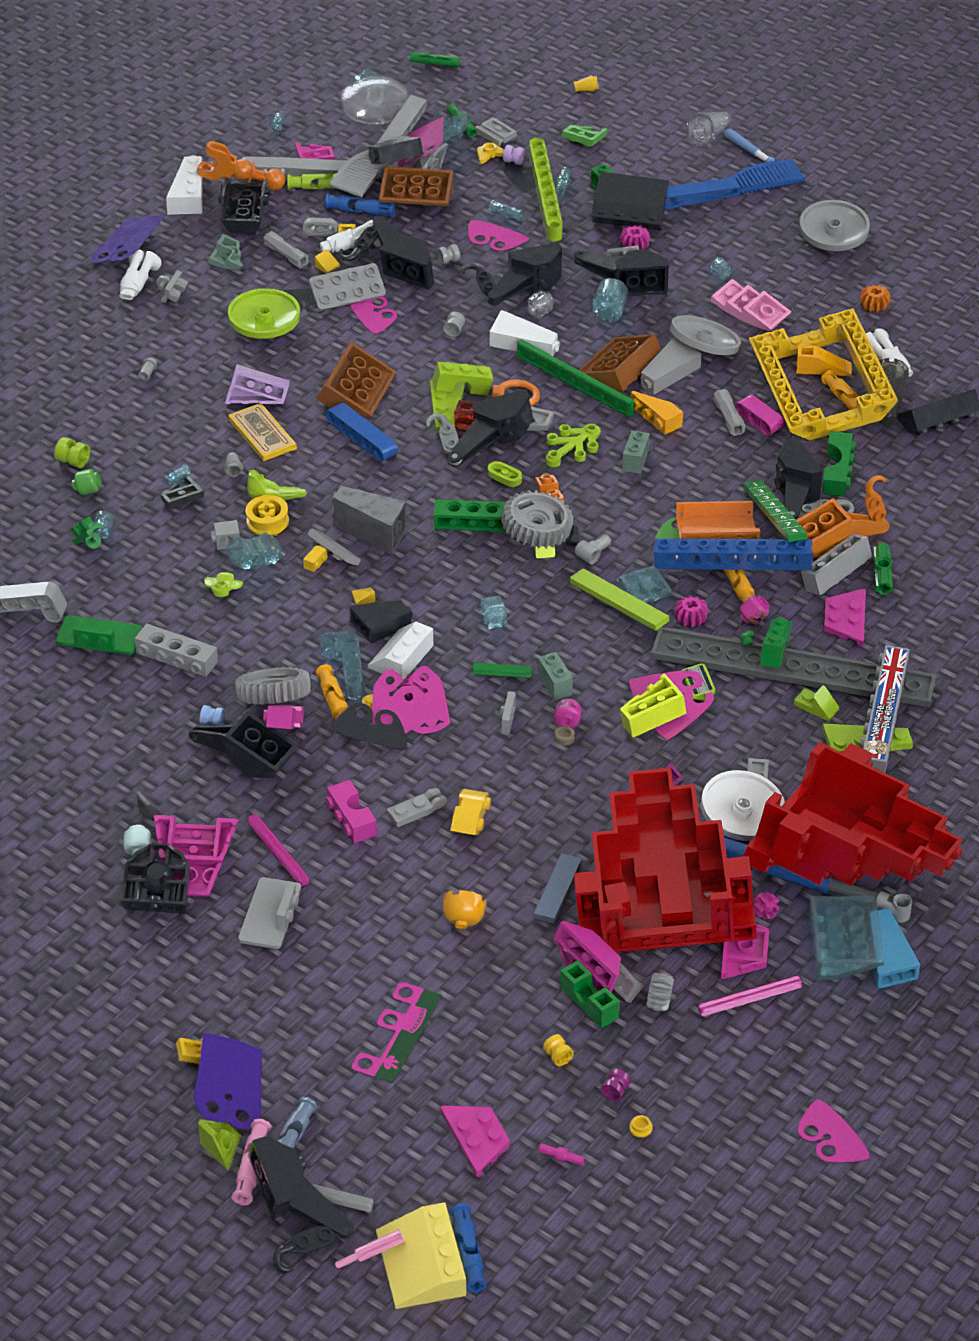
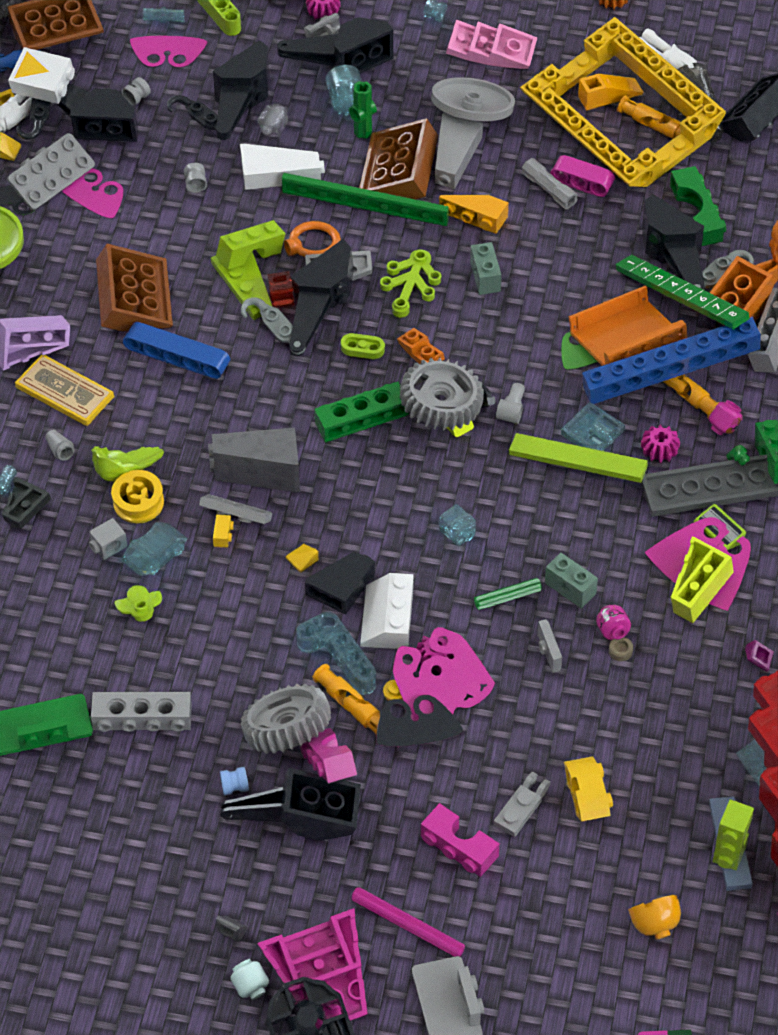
camera: 25 degrees left, 10 degrees up
none -> white brick [8,47,75,104]
none -> green piece [349,81,377,139]
none -> lime arch [713,799,754,871]

